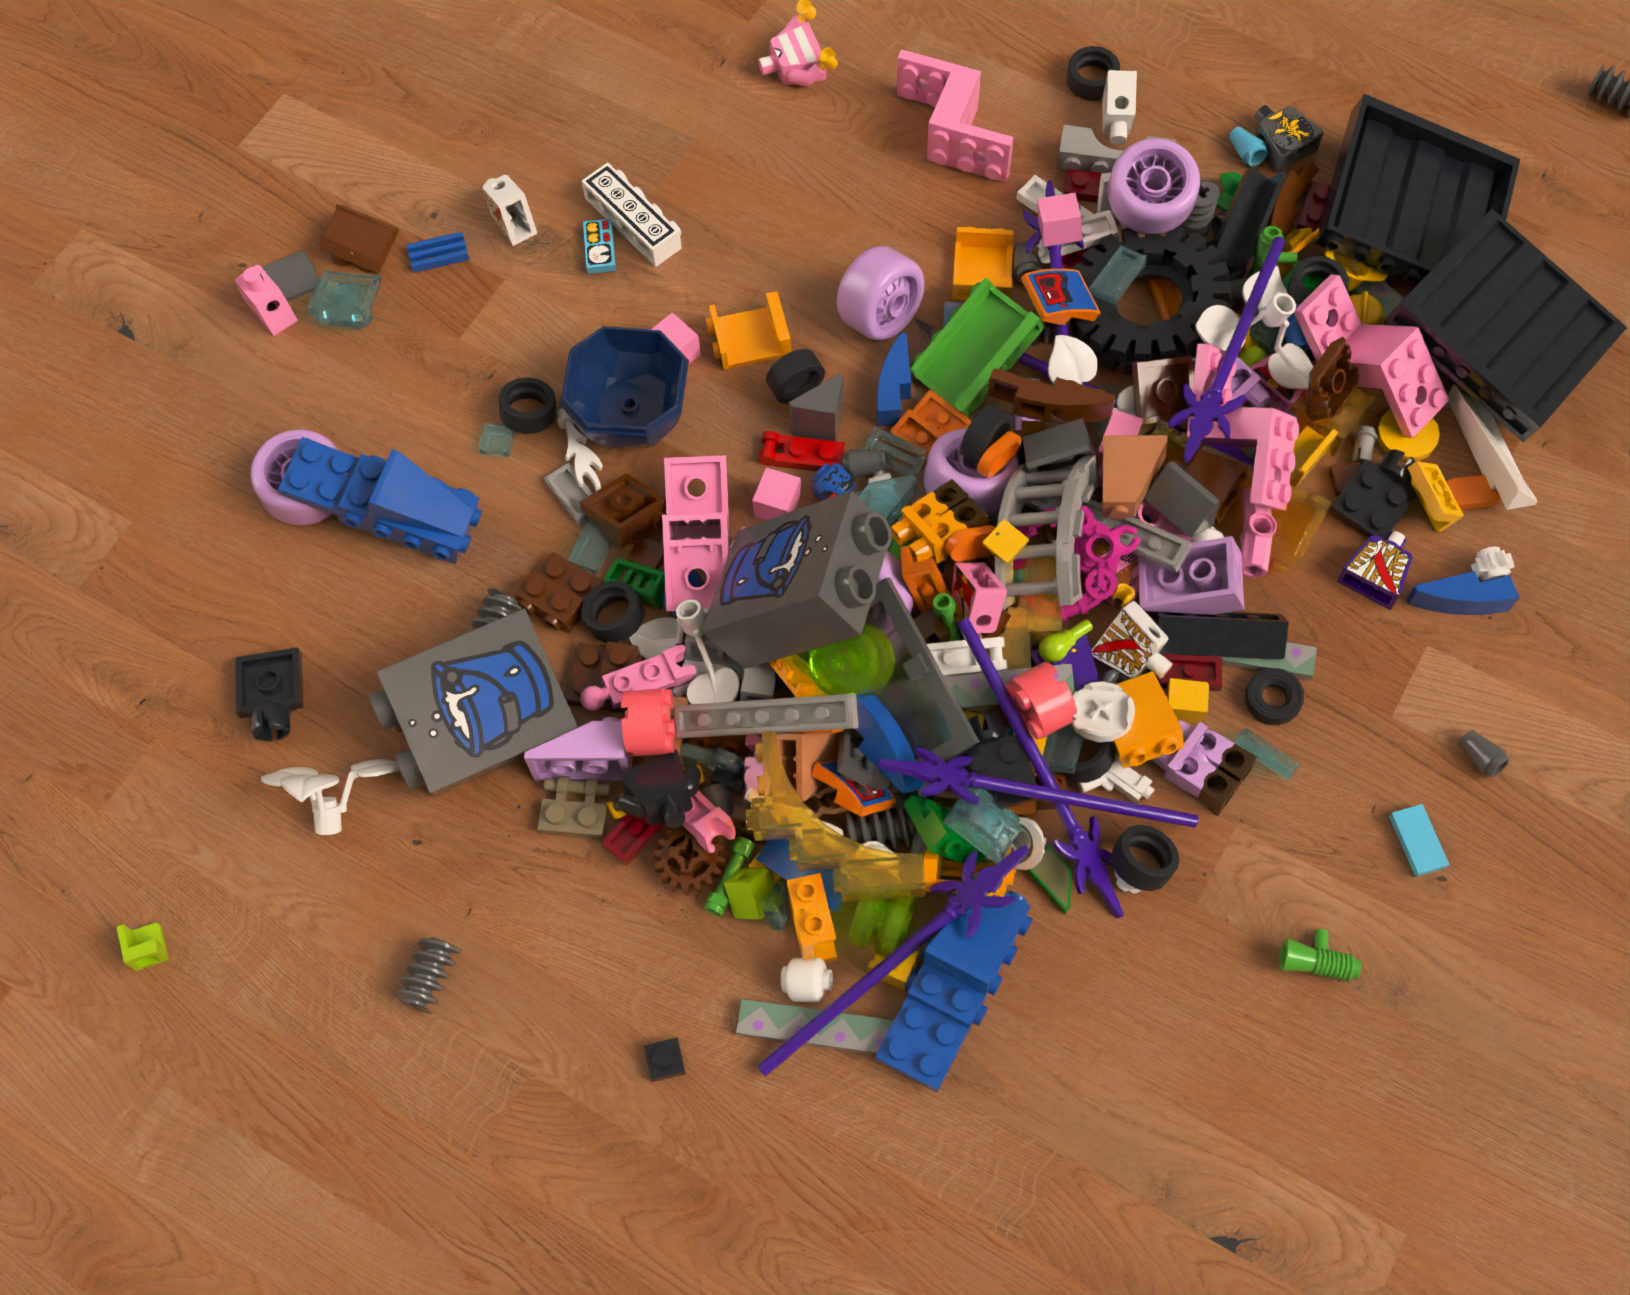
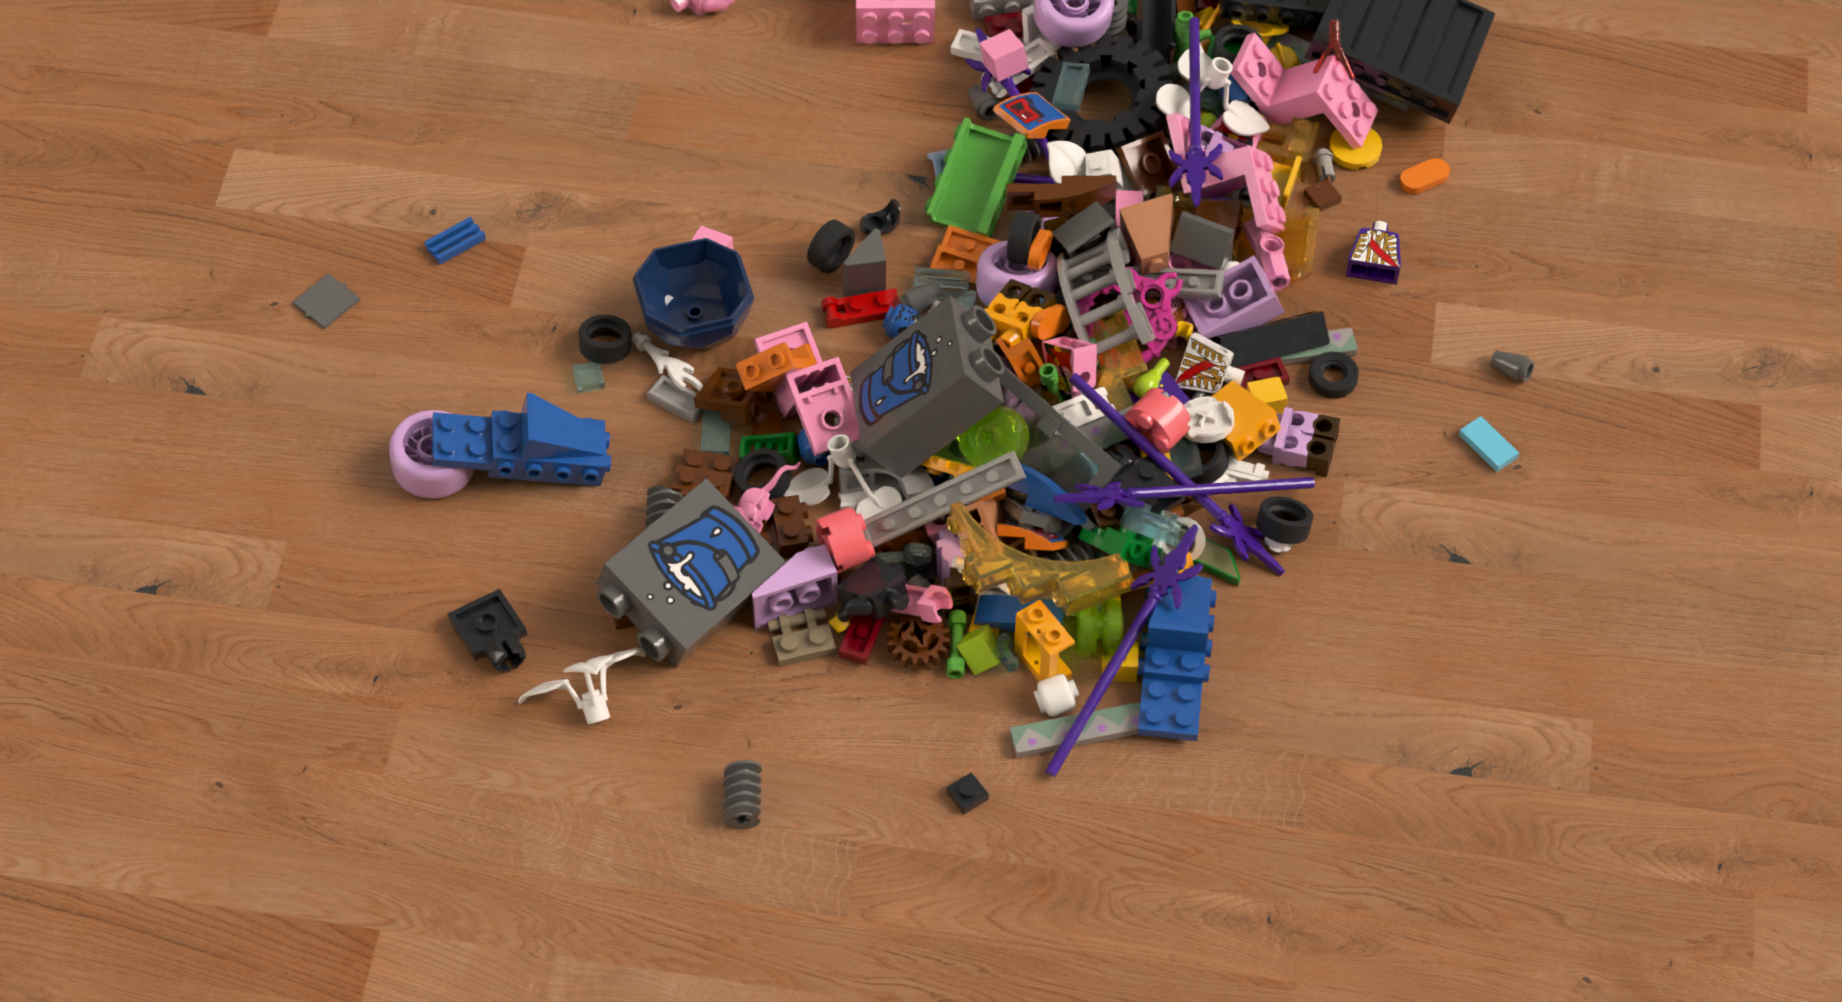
camera: 25 degrees left, 10 degrees down
lime panel [117,922,169,971] -> none
bright pink torso [235,265,298,336] -> none
clear light blue slope [307,270,381,329] -> none
reddish brown slope [320,204,399,273] -> none
white torso [482,175,538,246] -> none
bright pink plate [580,645,696,711] -> none
white brick [582,163,682,267] -> none
tile [583,219,616,274] -> none
light orange panel [705,291,791,370] -> none
bright pink piece [752,467,802,520] -> none
lavender wheel [837,246,925,341] -> none
blue slope [877,333,911,427] -> none
light orange panel [952,227,1014,302] -> none
yellow tile [983,519,1029,566] -> none
orange tile [1148,277,1182,321] -> none
clear light blue tile [1233,728,1301,781] -> none
bright green piece [1279,929,1361,981] -> none
reddish brown slope [1306,337,1359,421] -> none
black plate [1329,449,1417,539] -> none
blue slope [1407,571,1519,615] -> none
yellow bracket [1408,461,1464,532] -> none
white wedge [1448,384,1538,510] -> none
white gear [1471,547,1515,582] -> none
none -> bright pink animal [733,462,801,533]
none -> orange panel [736,342,817,392]
none -> black hair [859,199,901,236]
none -> white brick [1085,149,1123,189]
none -> clear red plant [1312,20,1355,80]

